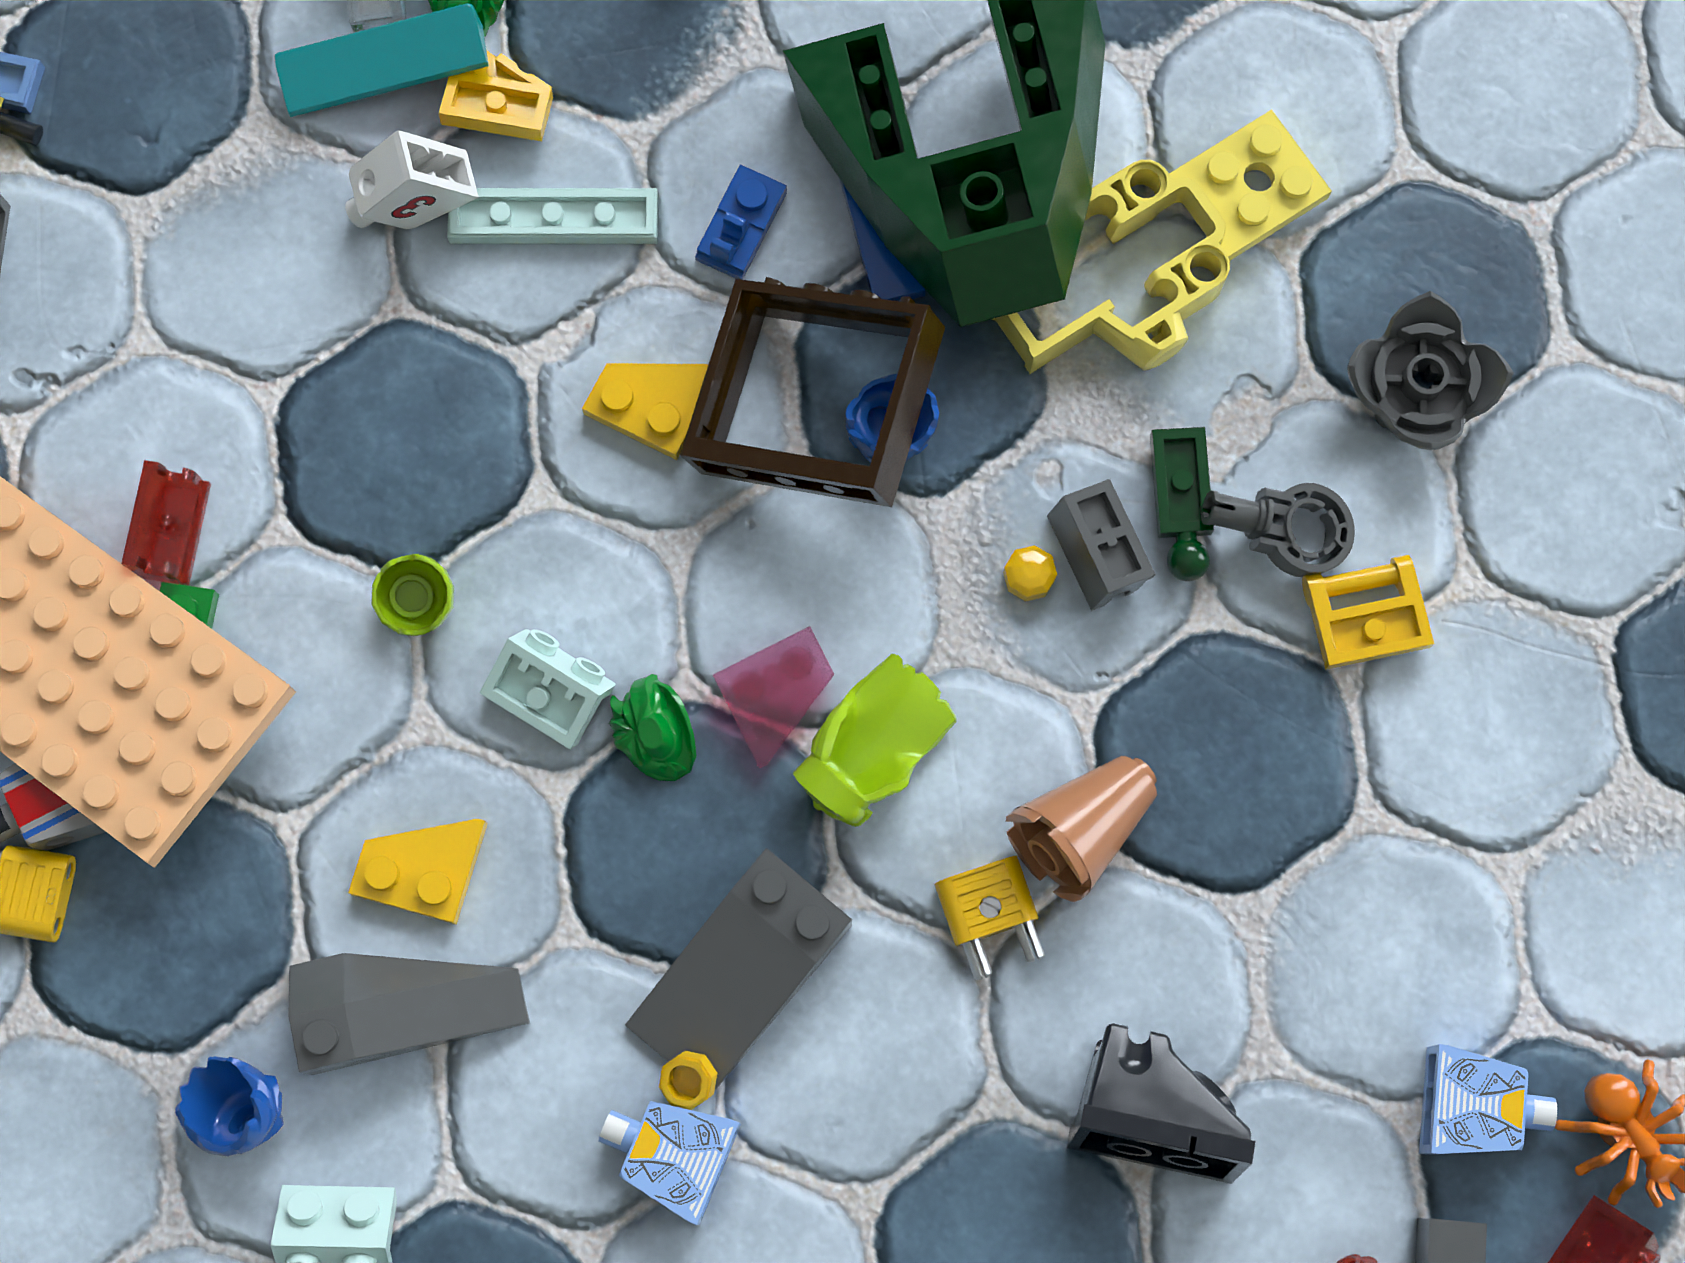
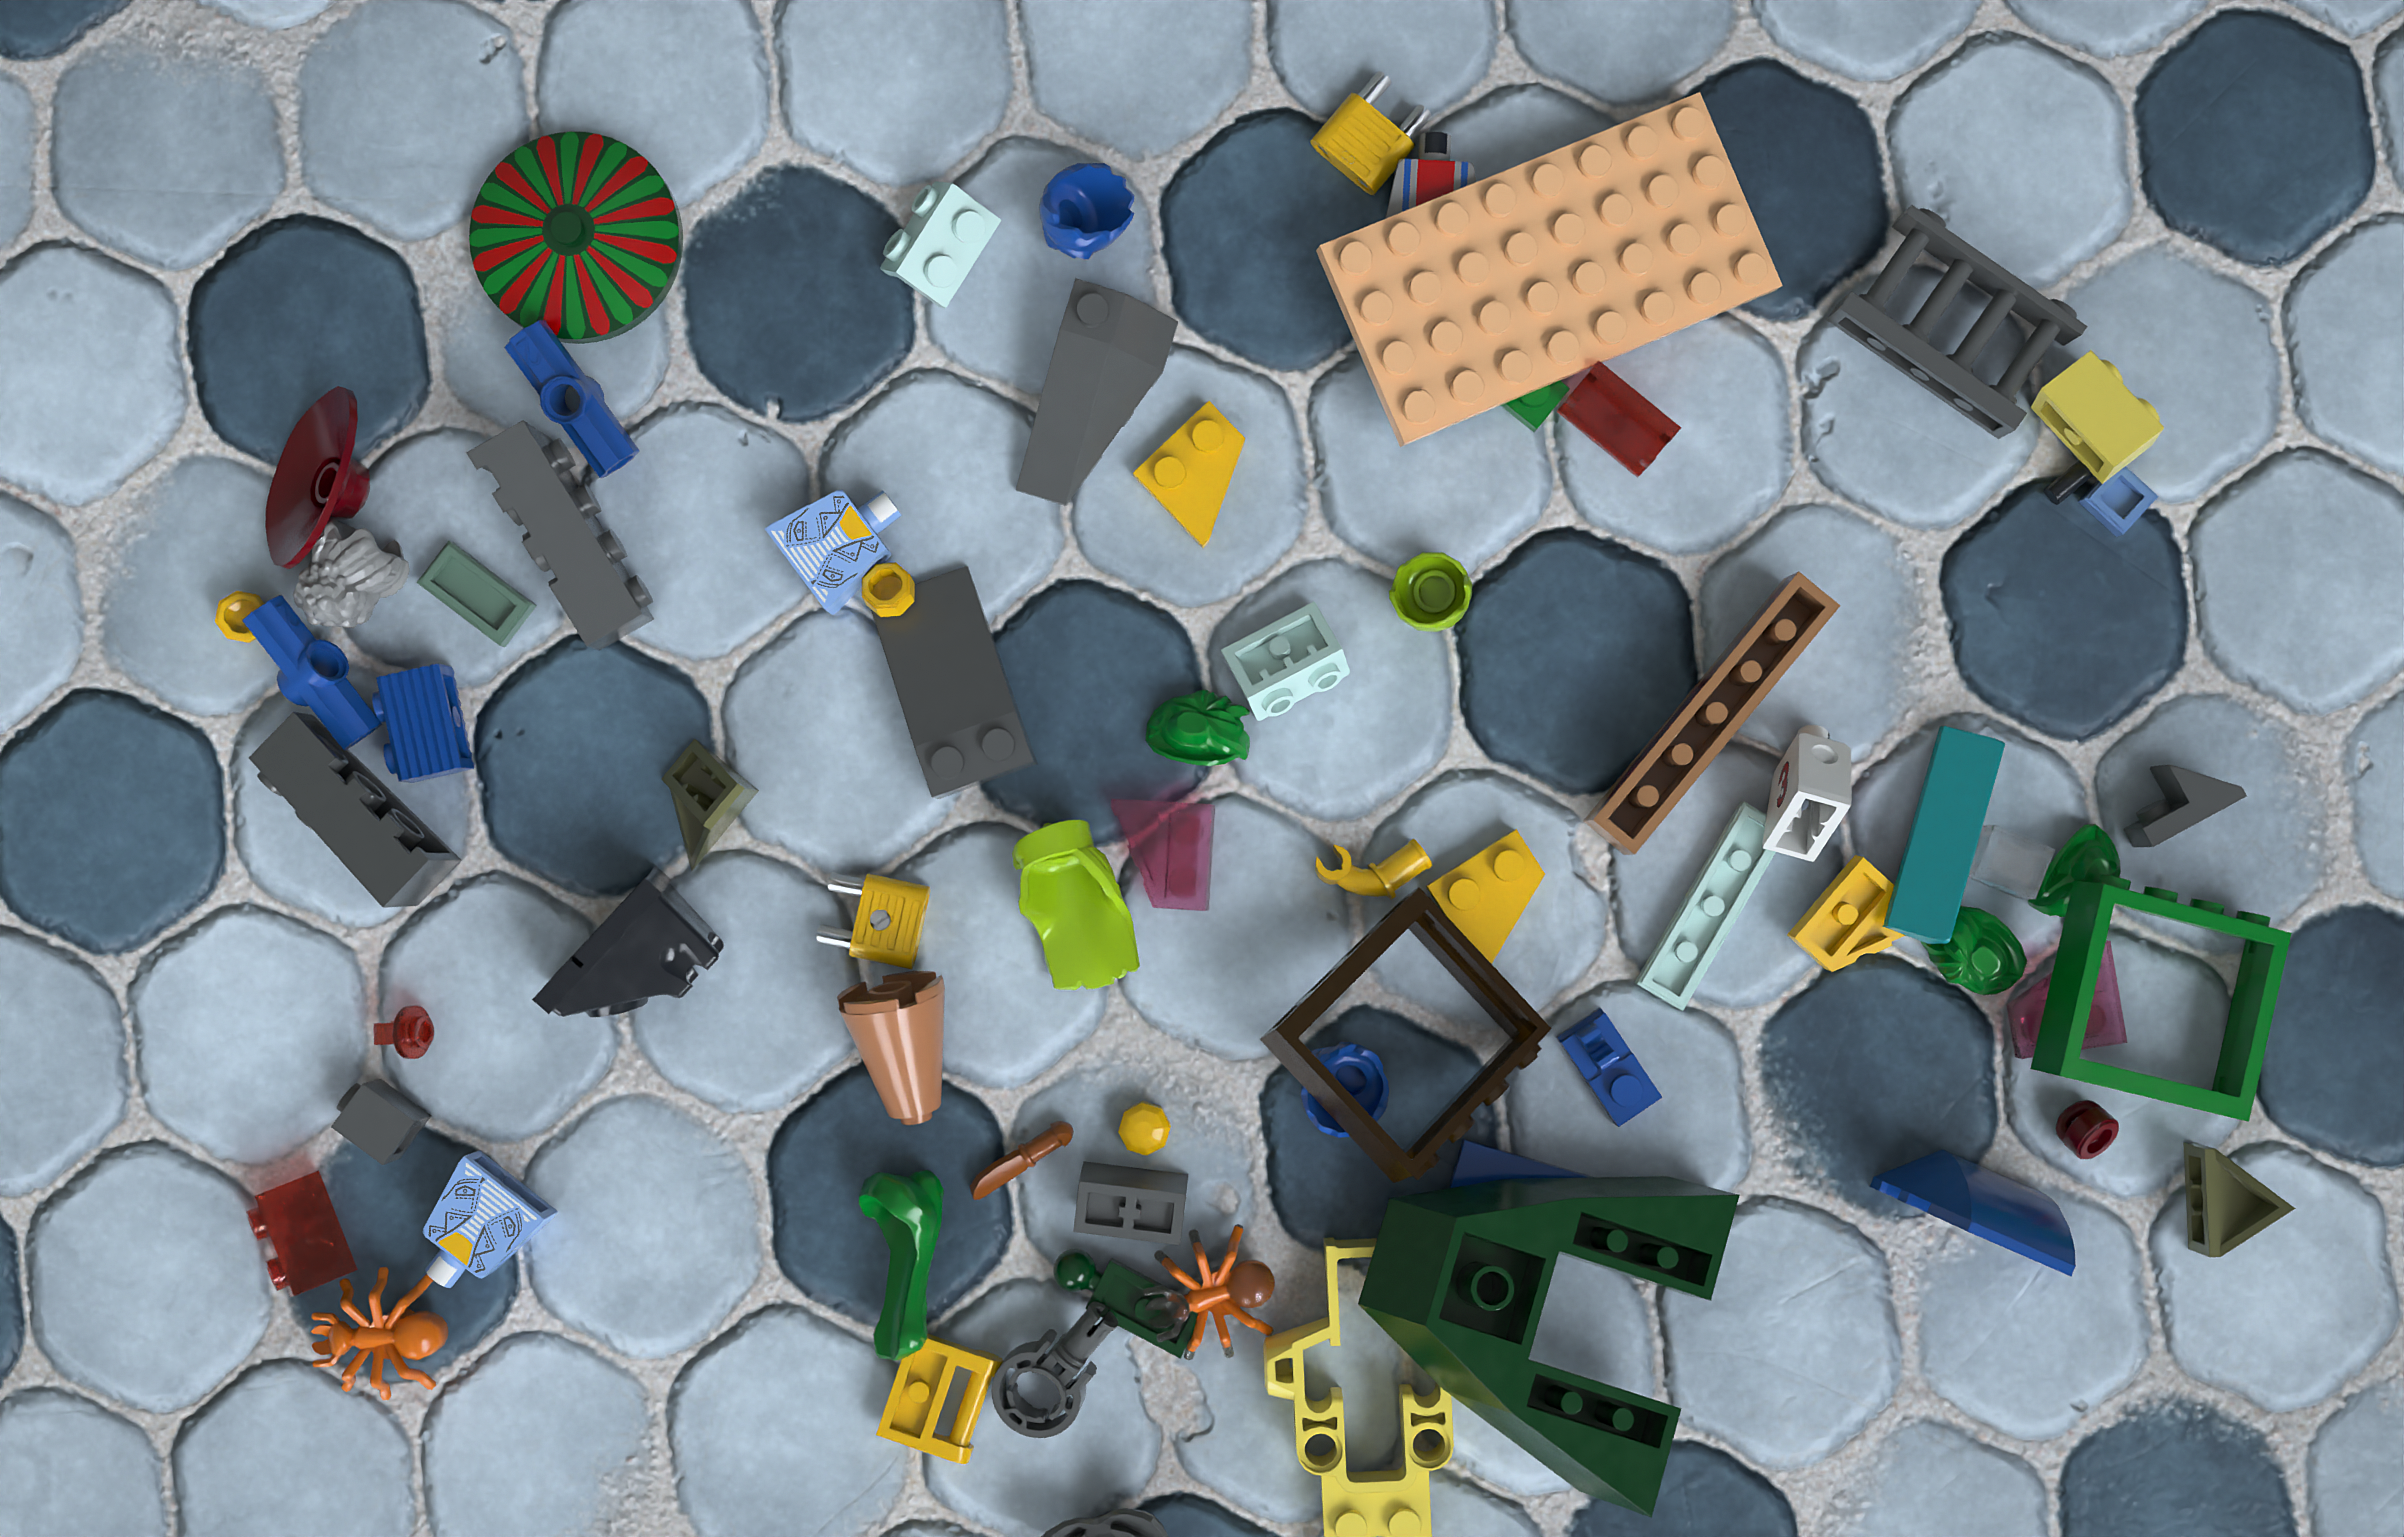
camera: 125 degrees right, 10 degrees up
none -> olive slope [661,739,759,871]
none -> green hair [858,1170,944,1360]
none -> dark orange piece [970,1121,1074,1200]
none -> animal [1143,1224,1275,1360]
none -> yellow piece [1315,838,1433,900]
none -> medium nougat brick [1583,571,1840,855]

